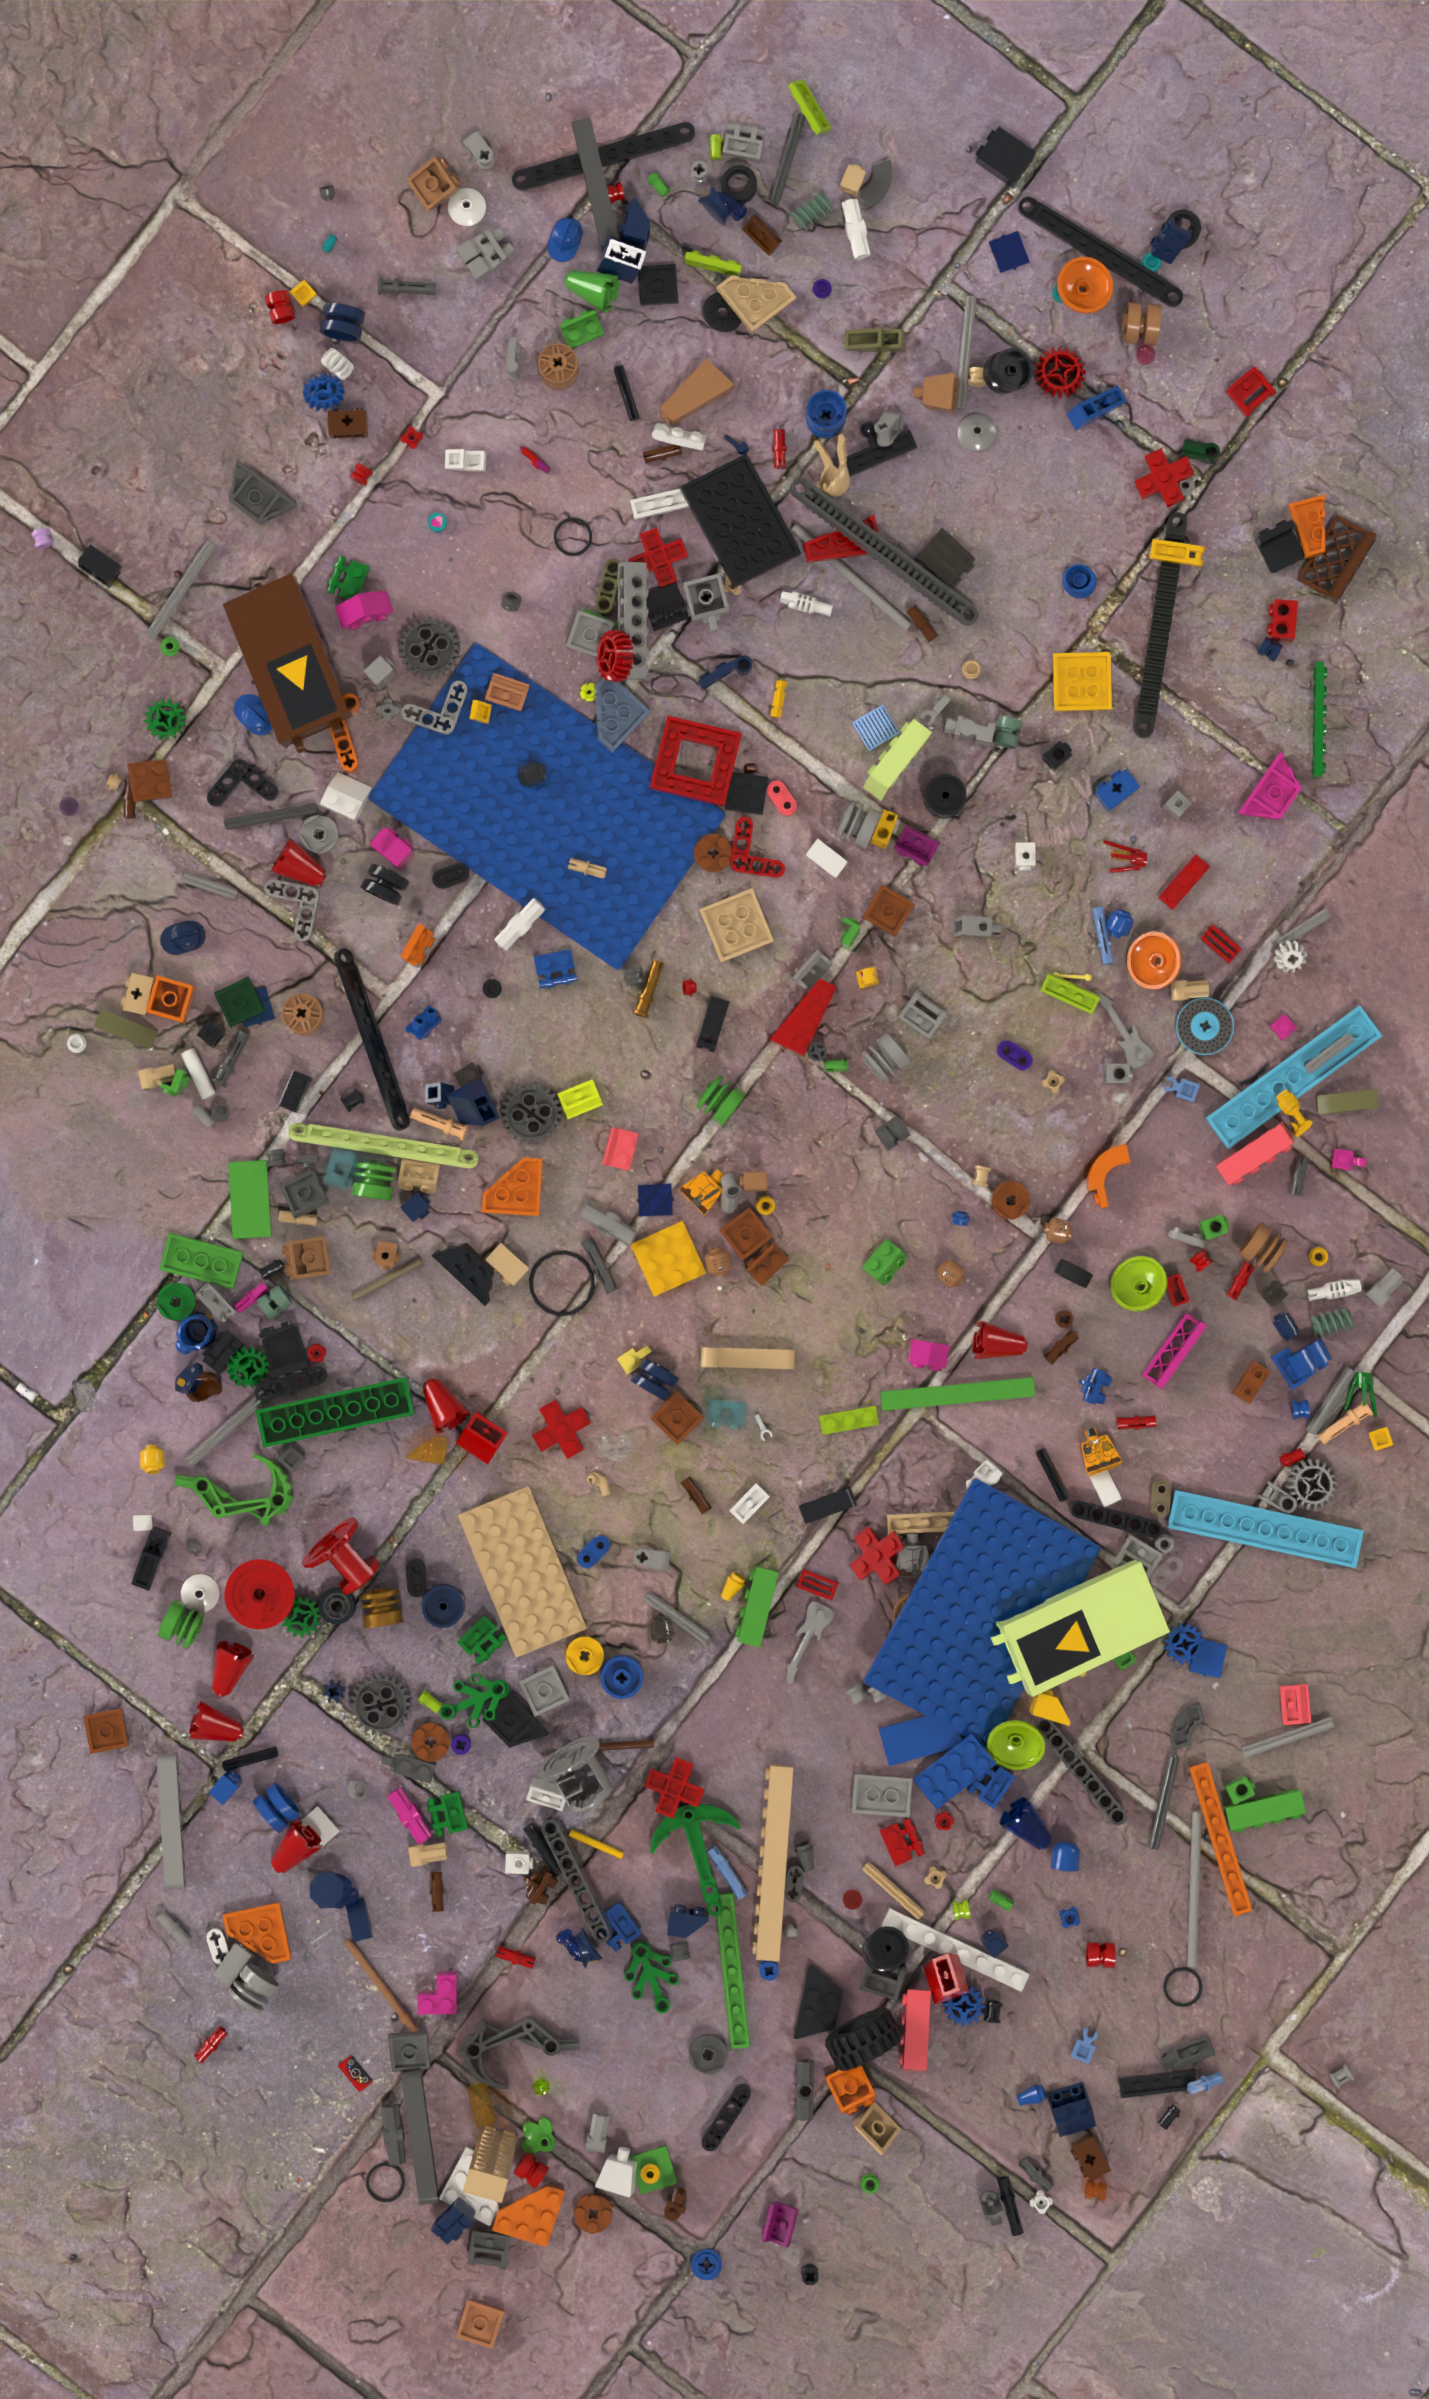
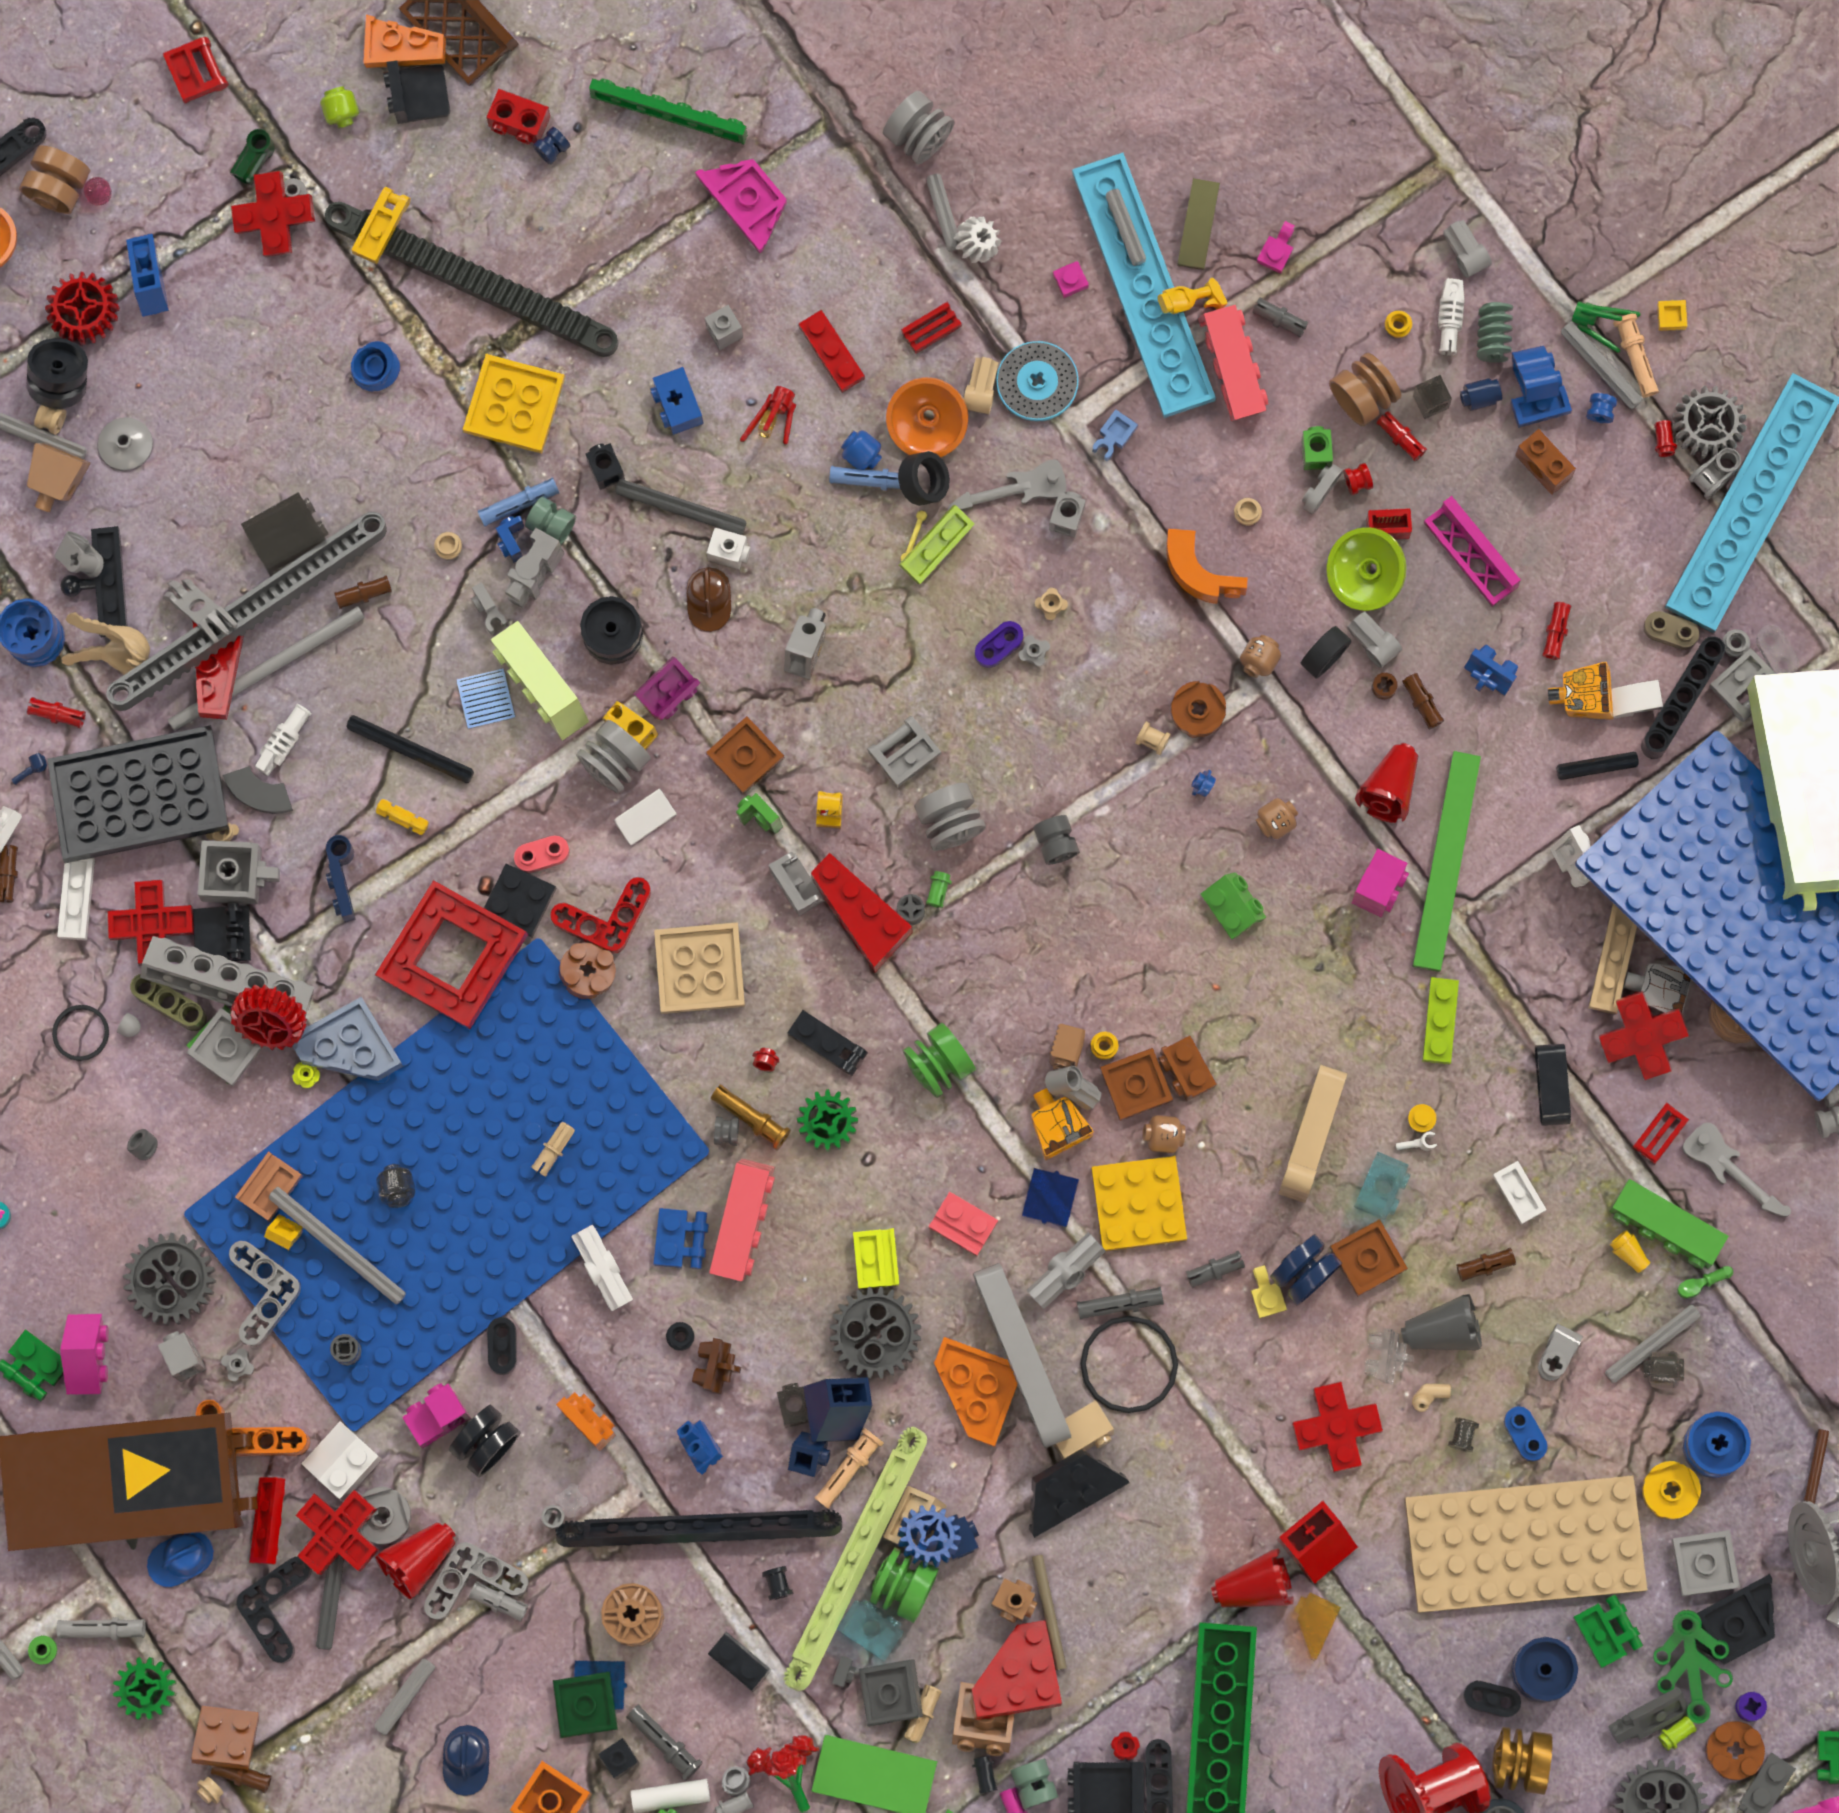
camera: 65 degrees left, 10 degrees down
dark grey wheel [265,1149,286,1167] -> none
none -> light grey pin [57,1617,146,1640]
none -> light grey hinge [117,1013,141,1037]
none -> light grey piece [163,579,238,644]
none -> dark grey tile [223,766,293,814]
none -> red plate [249,1477,286,1565]
none -> light grey axle [269,1187,406,1304]
none -> red plate [296,1490,379,1575]
none -> lime head [320,86,359,129]
none -> dark grey wheel [330,1334,362,1366]
none -> black axle [346,715,474,783]
none -> light grey pin [469,1581,529,1622]
none -> medium blue pin [478,477,560,527]
none -> blue bracket [496,516,525,563]
none -> light grey hinge [541,1505,564,1529]
none -> dark grey axle [615,479,746,535]
none -> reddish brown piece [686,567,731,632]
none -> reddish brown hips [692,1338,741,1394]
none -> coral wedge [709,1159,775,1281]
none -> red plant [746,1735,819,1812]
none -> green gear [797,1089,858,1152]
none -> light grey wheel [883,91,955,164]
none -> gear [897,1505,961,1568]
none -> black tyre [898,451,950,506]
none -> plate [971,1620,1062,1720]
none -> light grey beam [973,1263,1072,1448]
none -> light grey plate [1019,635,1050,666]
none -> dark grey pin [1186,1251,1245,1288]
none -> tan plate [1234,498,1262,526]
none -> light grey piece [1347,611,1403,668]
none -> dark grey cone [1401,1294,1482,1351]
none -> yellow plate [1408,1104,1437,1133]
none -> clear smoke bush [1448,1417,1479,1452]
none -> dark grey hinge [1608,1687,1688,1744]
none -> bright green piece [1677,1266,1734,1299]

